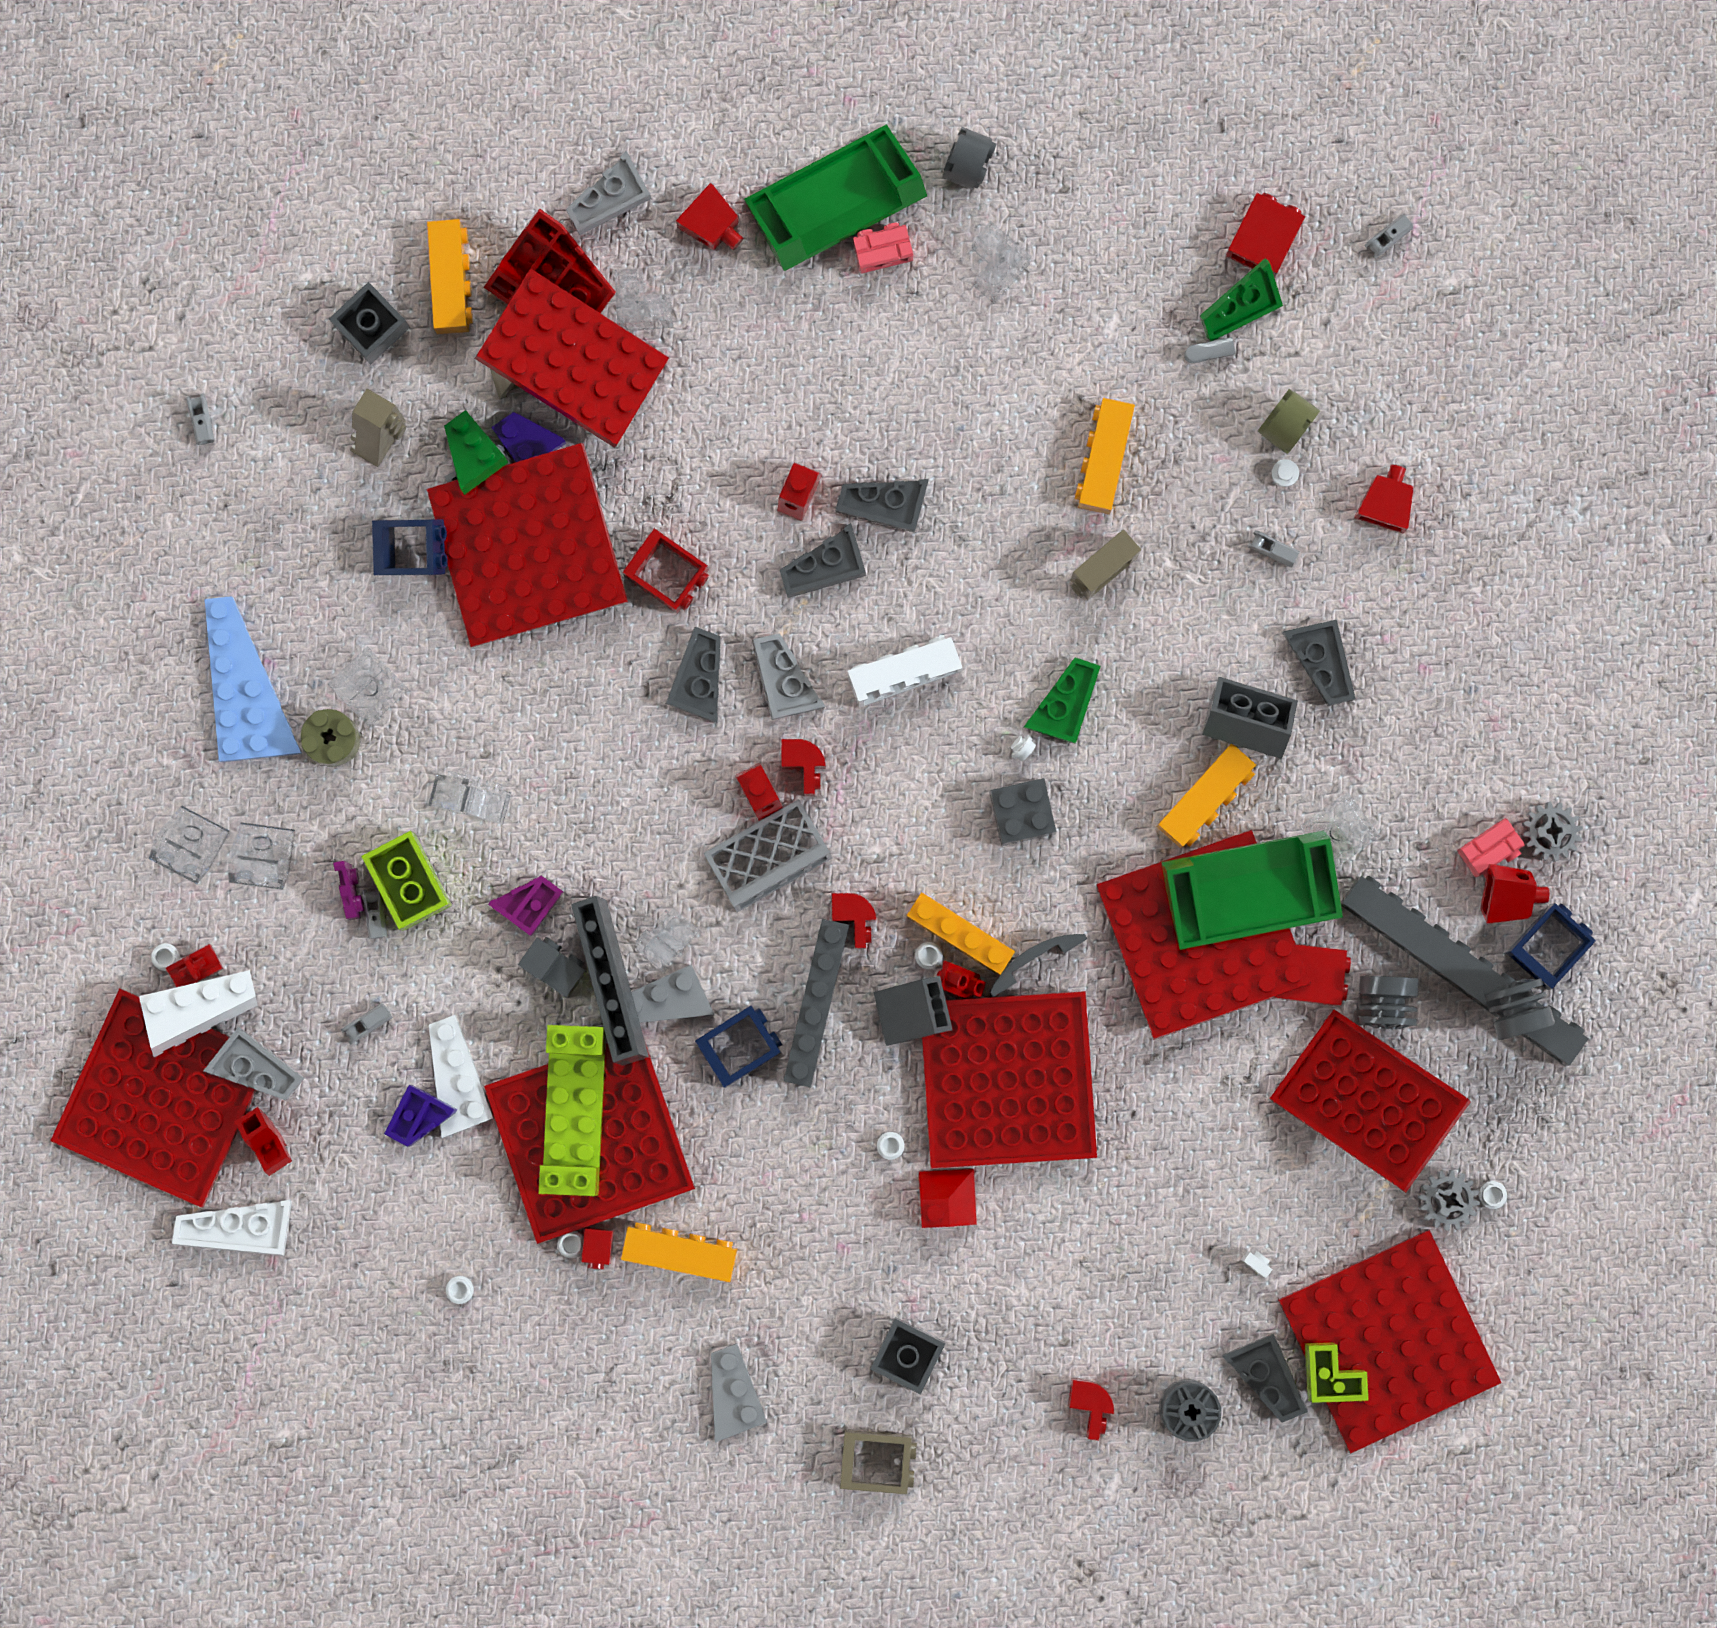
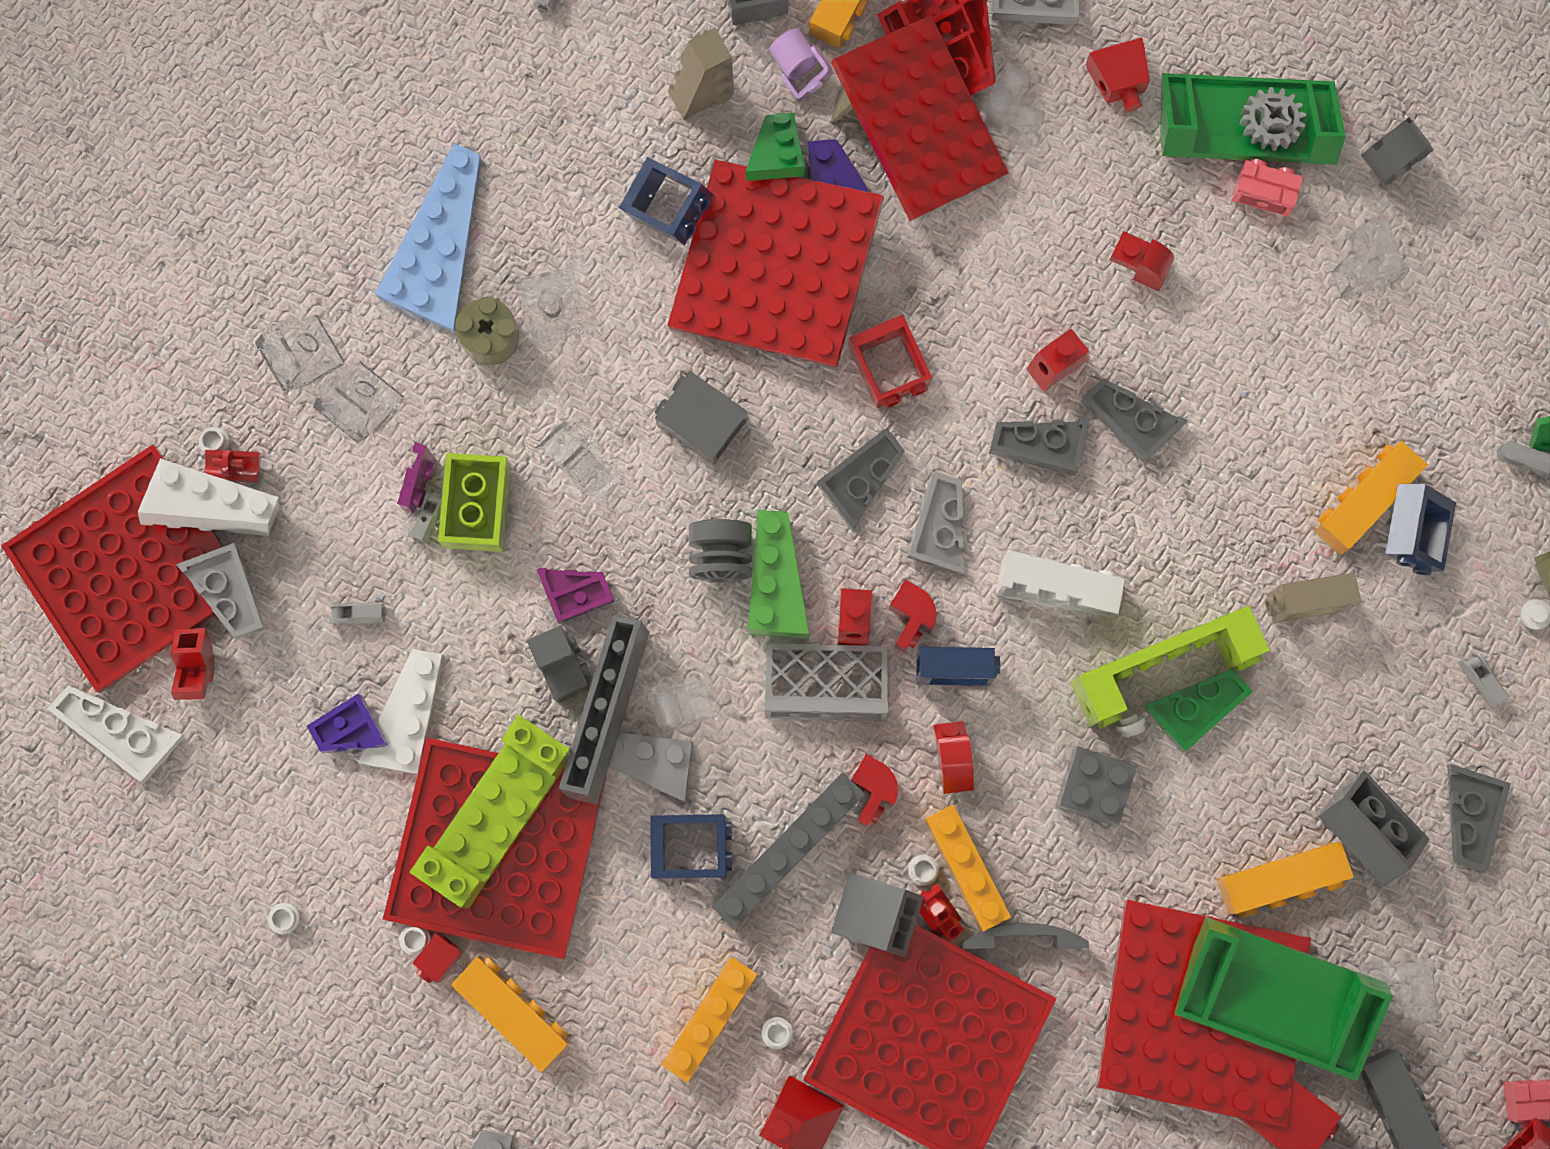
camera: 30 degrees right, 5 degrees down
none -> dark grey brick [655,371,749,466]
none -> light orange brick [661,957,759,1083]
none -> dark grey wheel [689,519,752,583]
none -> bright green wedge [748,510,809,639]
none -> lavender piece [769,28,833,99]
none -> dark blue window [916,647,1001,686]
none -> red brick [933,721,974,794]
none -> lime plate [1070,605,1270,729]
none -> red brick [1110,231,1174,291]
none -> light grey gear [1240,87,1306,151]
none -> window [1385,484,1456,576]

